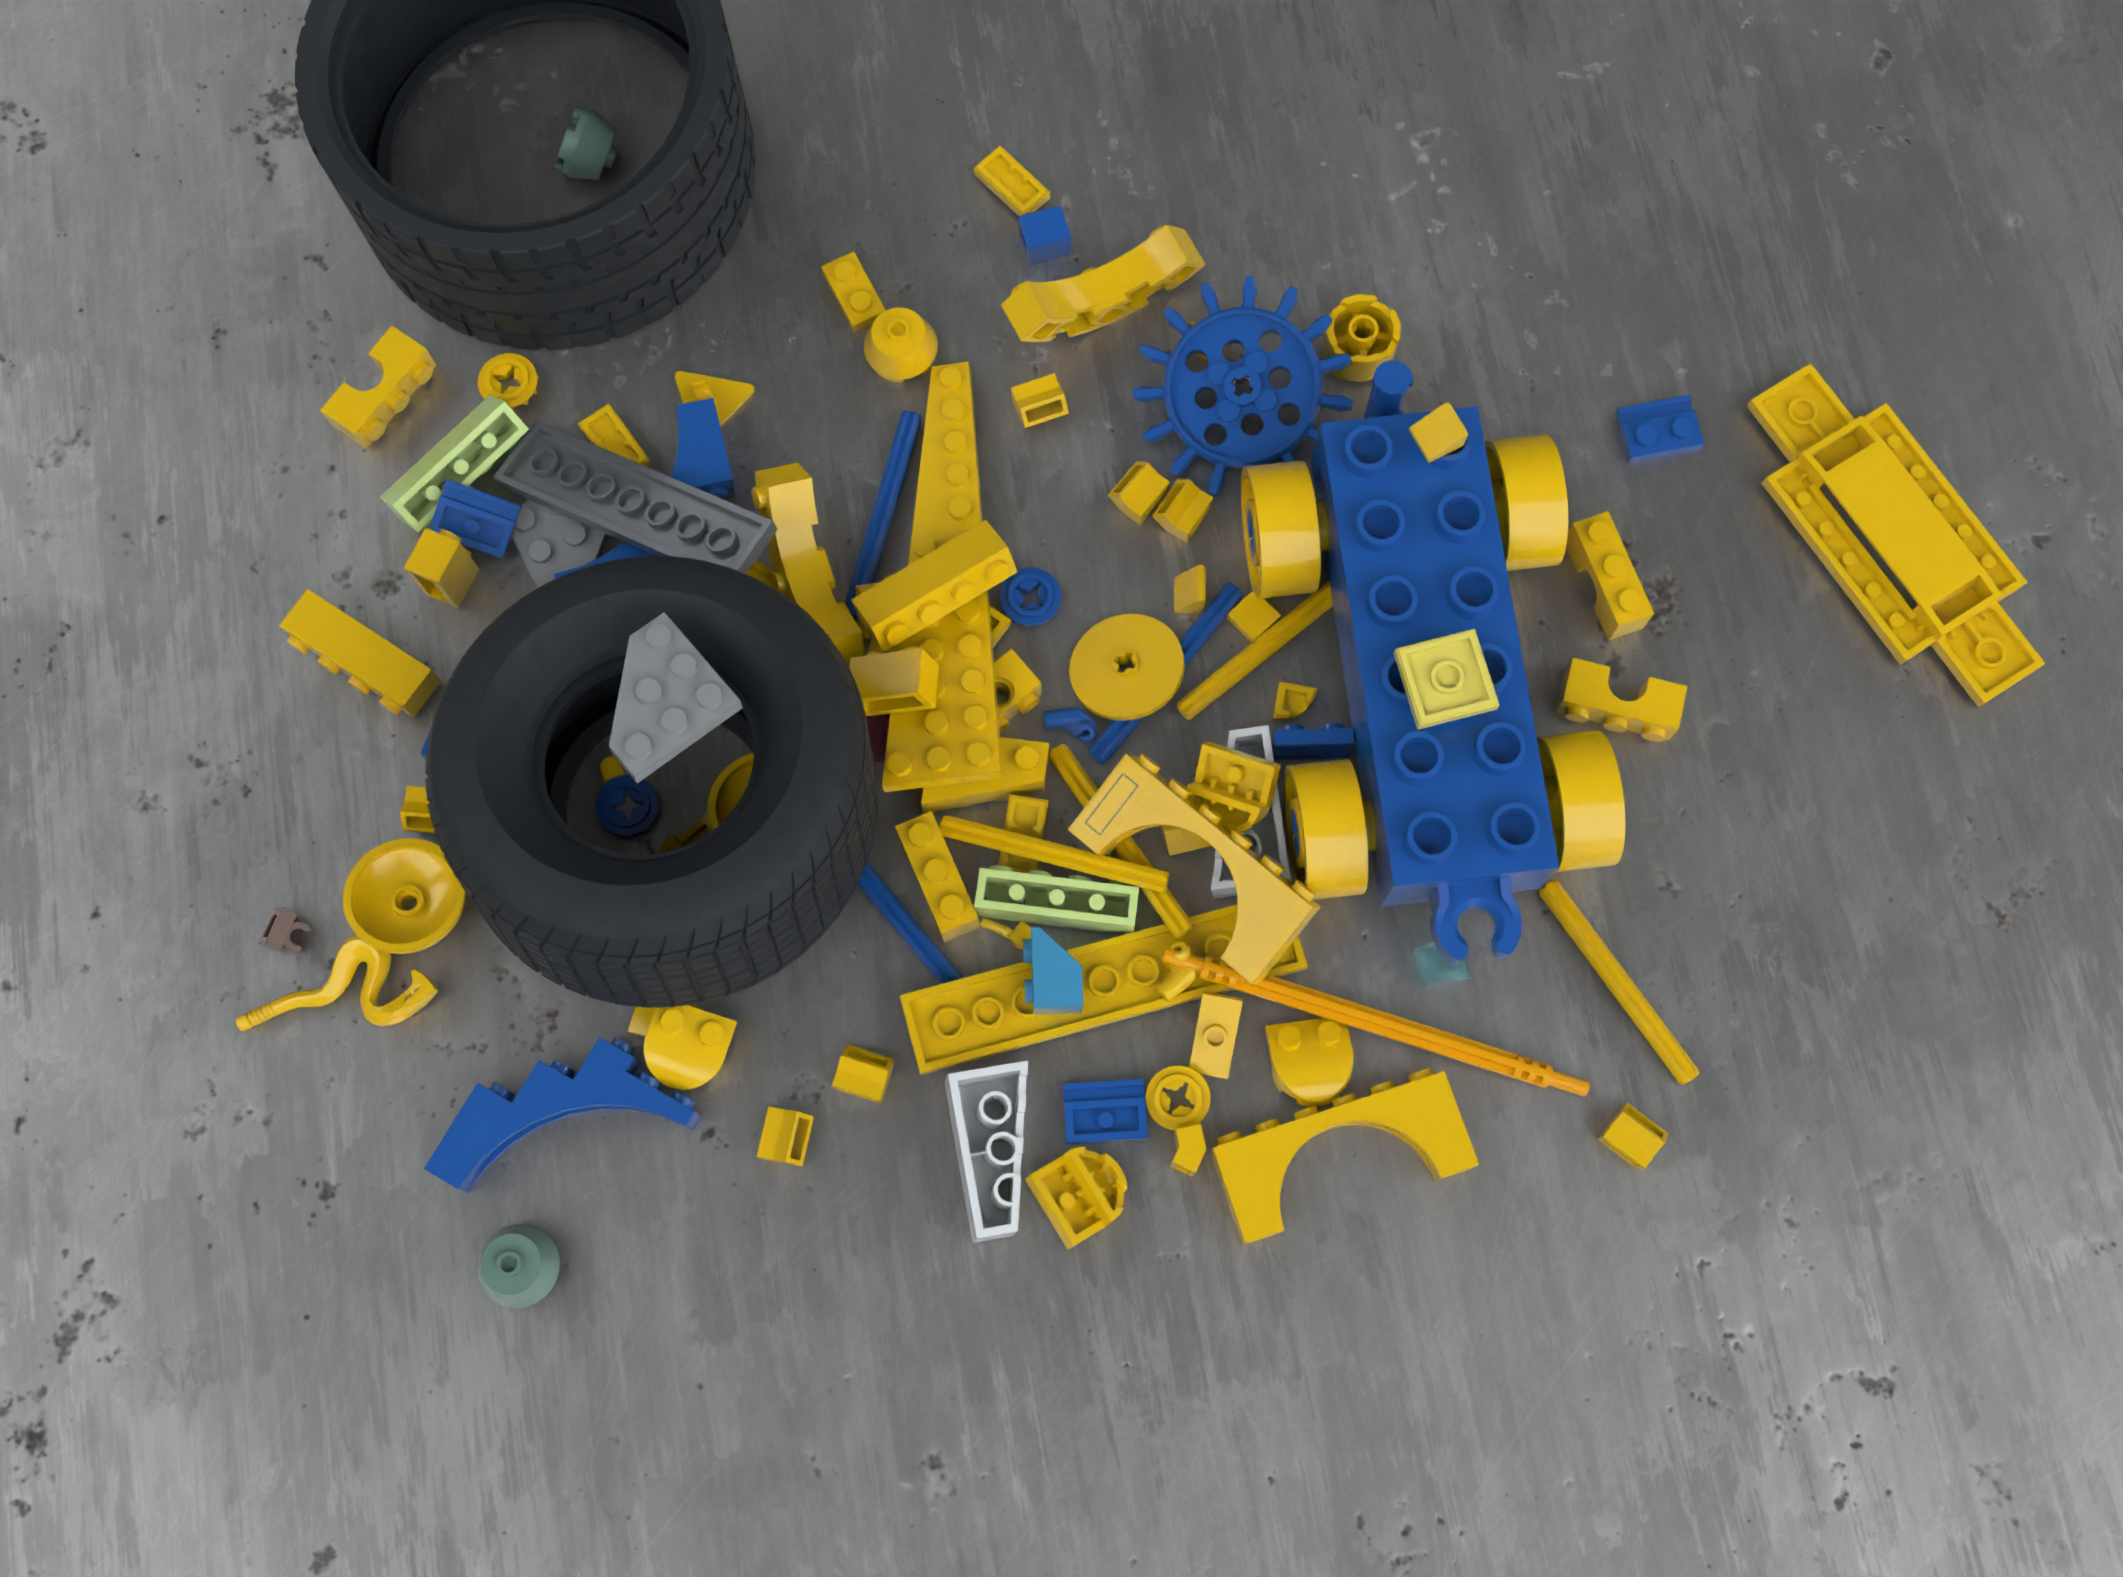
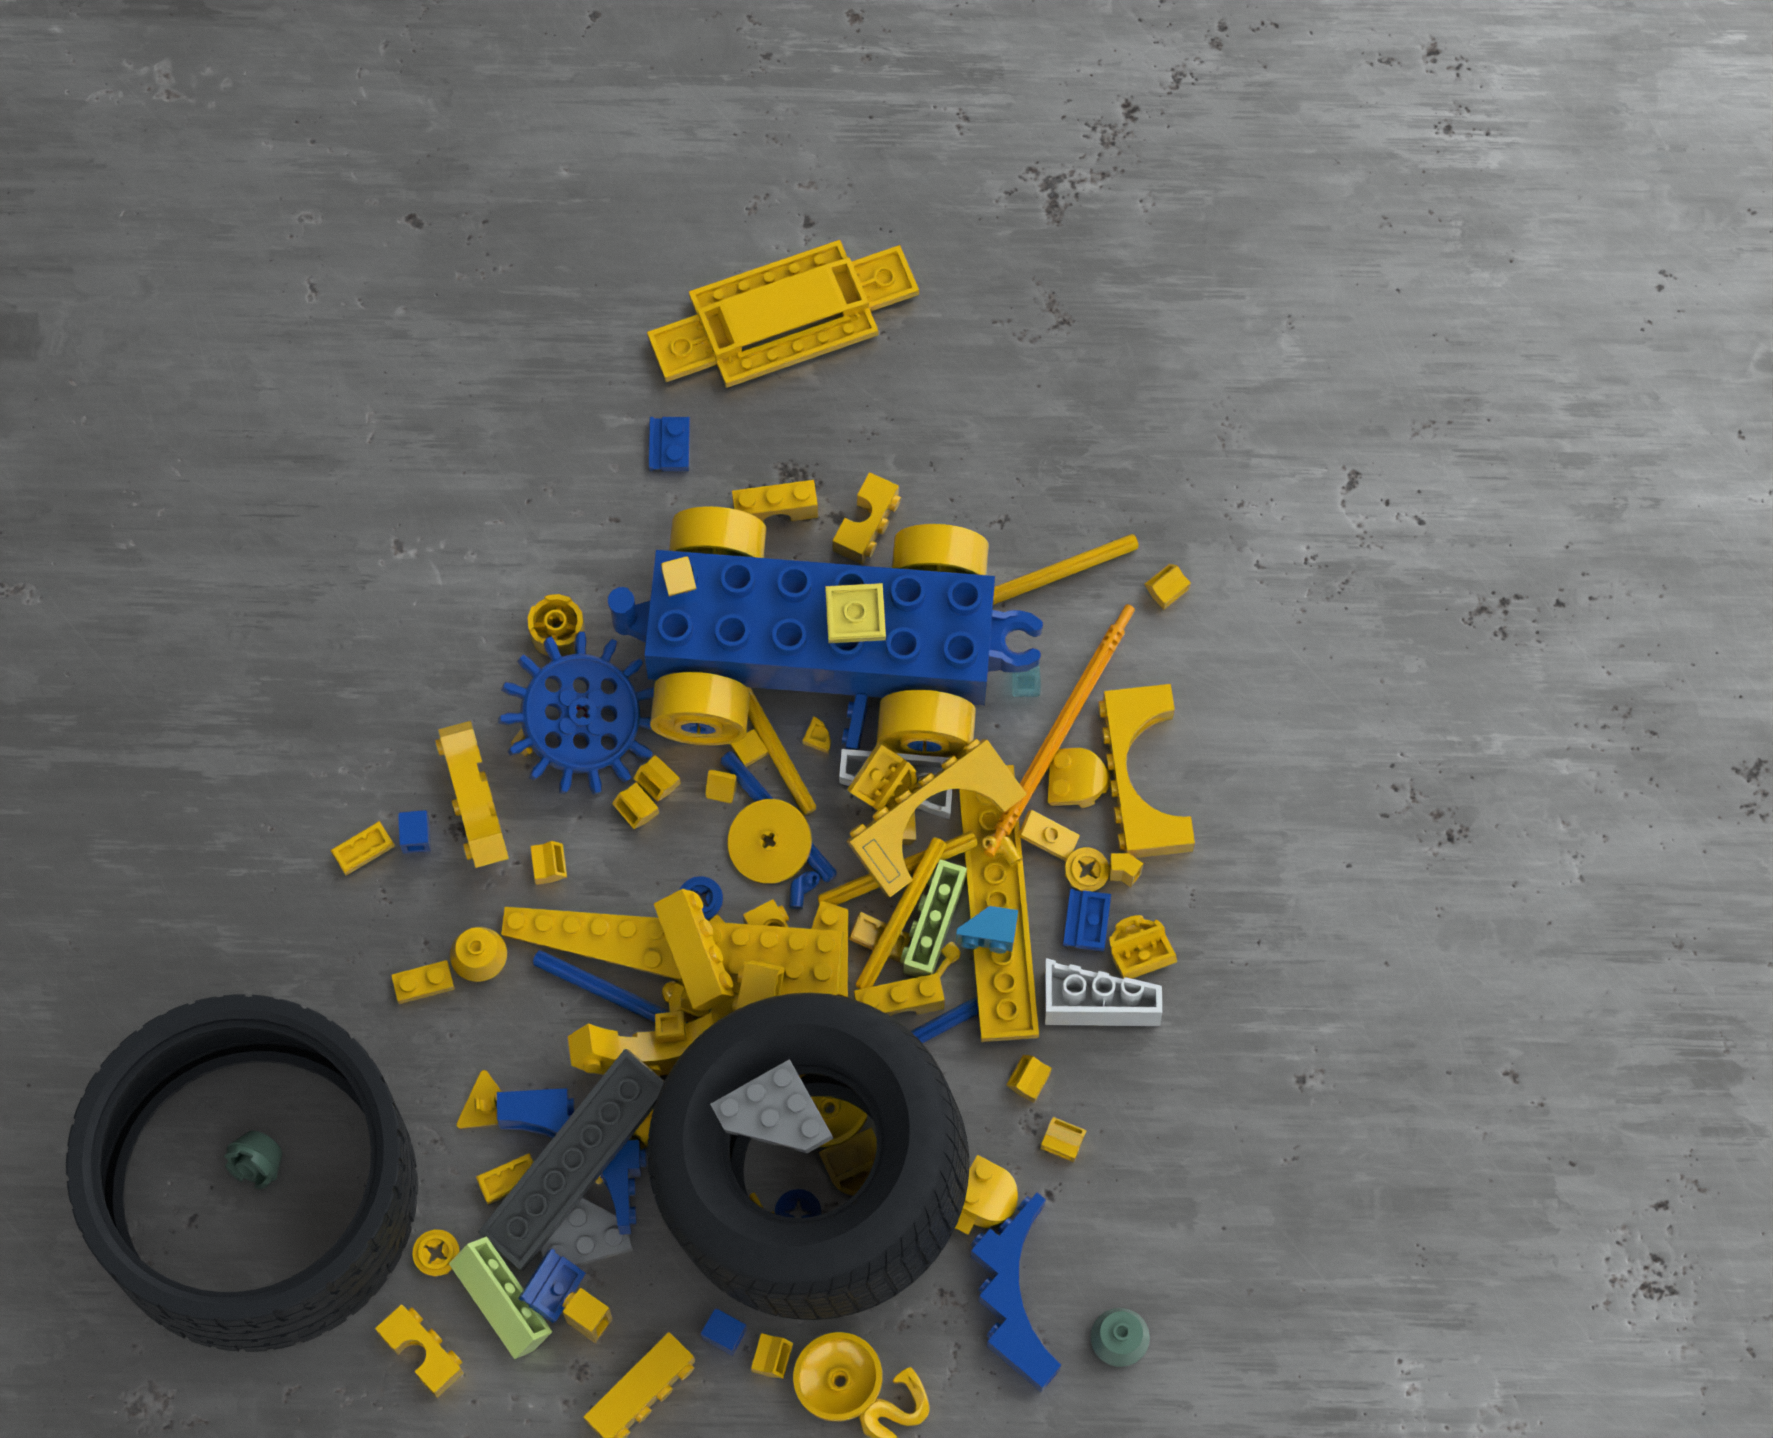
camera: 80 degrees left, 5 degrees down
none -> yellow tile [655,1010,686,1044]

